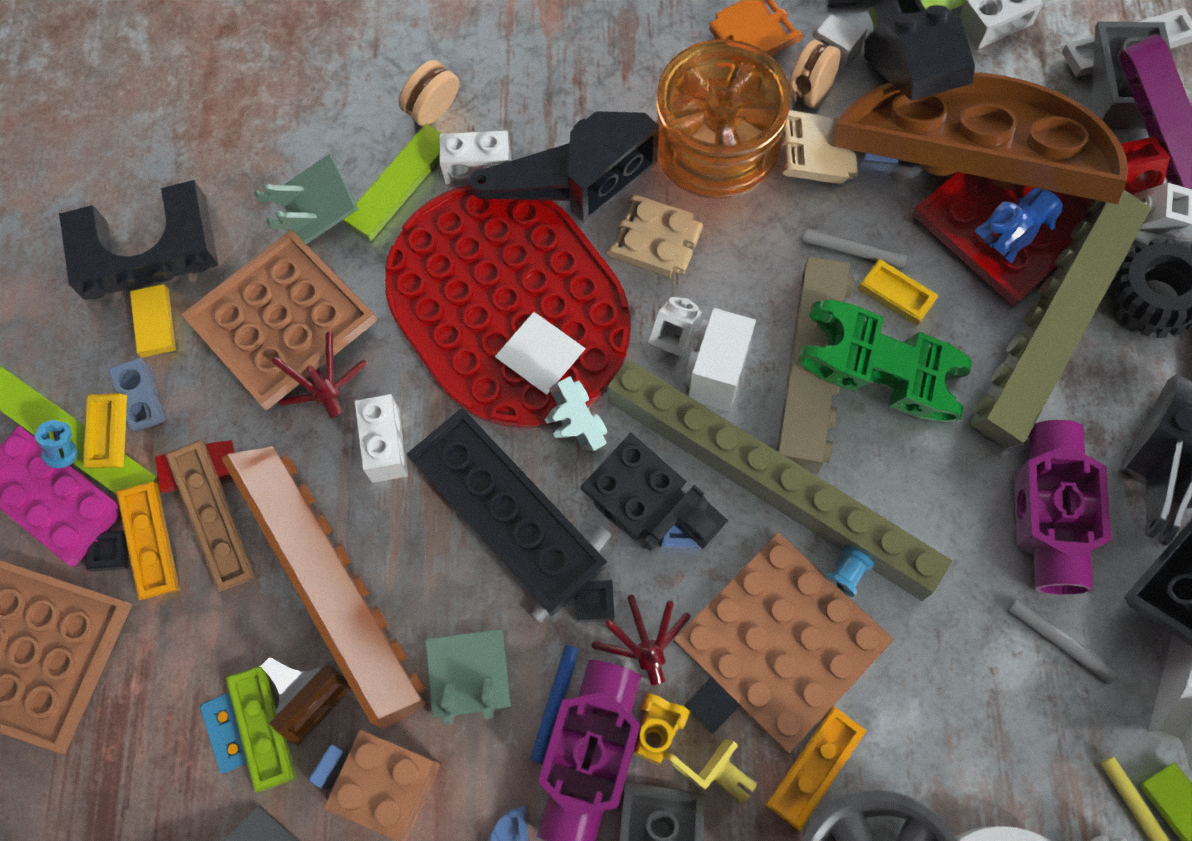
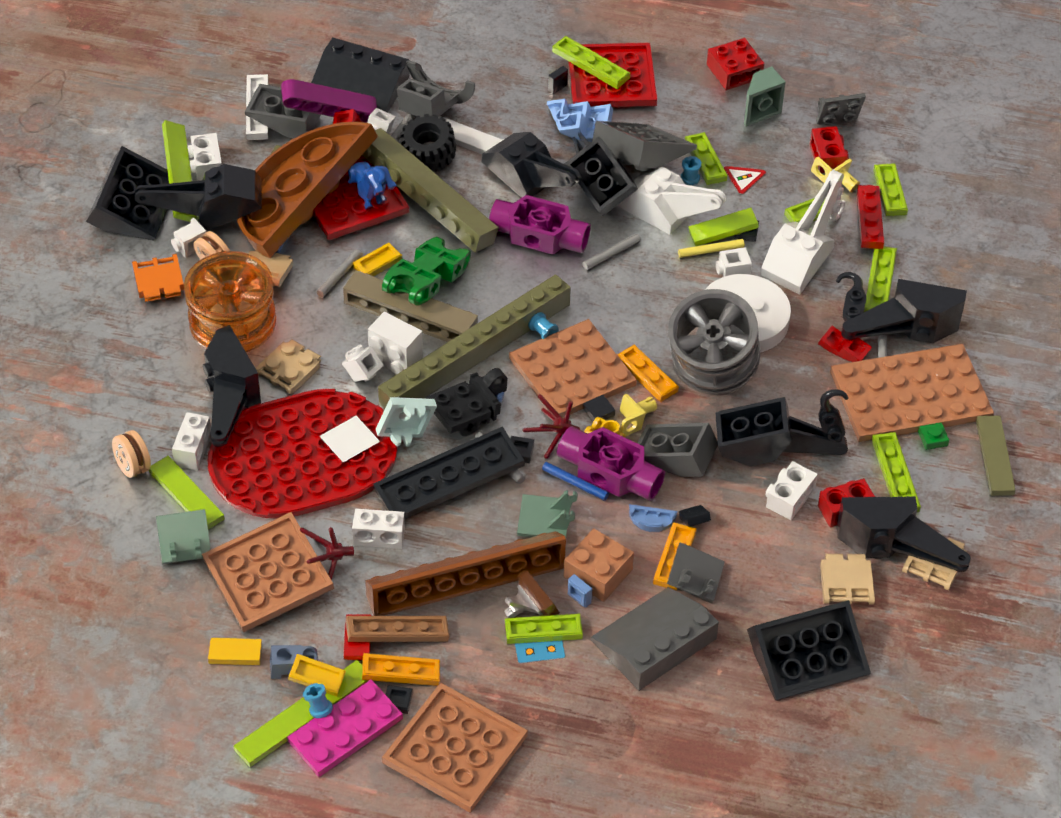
camera: 80 degrees left, 20 degrees down
black arch [59,180,219,300] -> none

